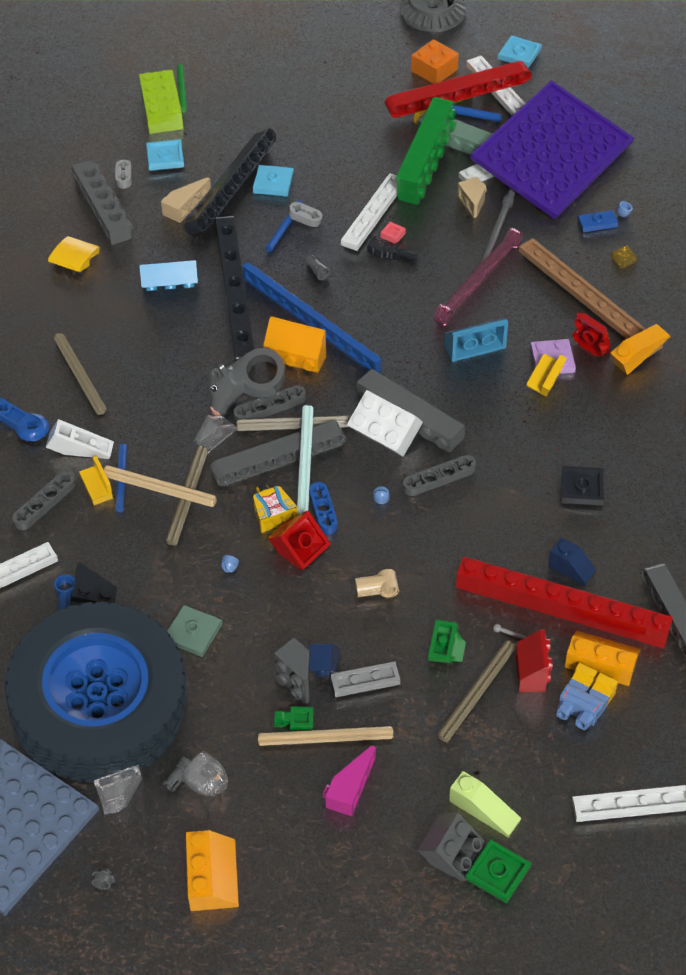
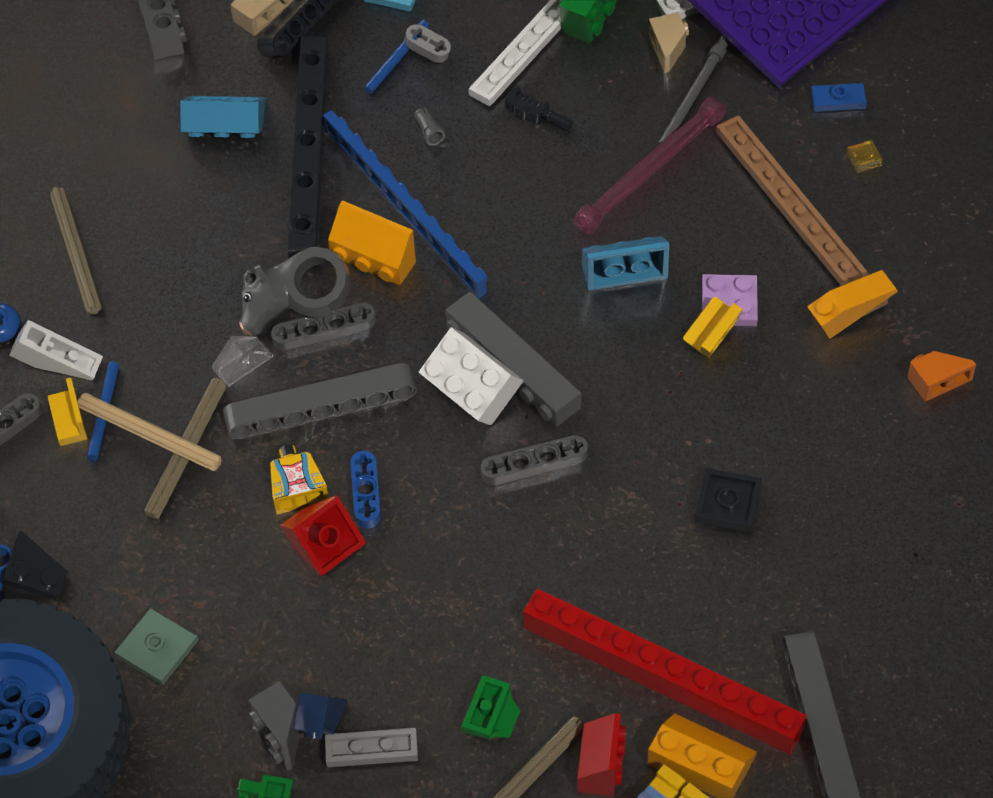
camera: 10 degrees right, 5 degrees up
yellow slope [48,236,100,272] -> none
medium blue hinge [221,555,239,573] -> none
dark tan axle [236,415,352,431] -> none
light aqua axle [297,405,313,515] -> none
tan piece [355,569,399,598] -> none
medium blue hinge [373,486,389,504] -> none
coral plate [380,222,406,244] -> none
light grey hinge [493,624,526,639] -> none
dark blue slope [548,537,596,586] -> none
red slope [572,313,611,357] -> none
medium blue hinge [617,201,633,217] -> none

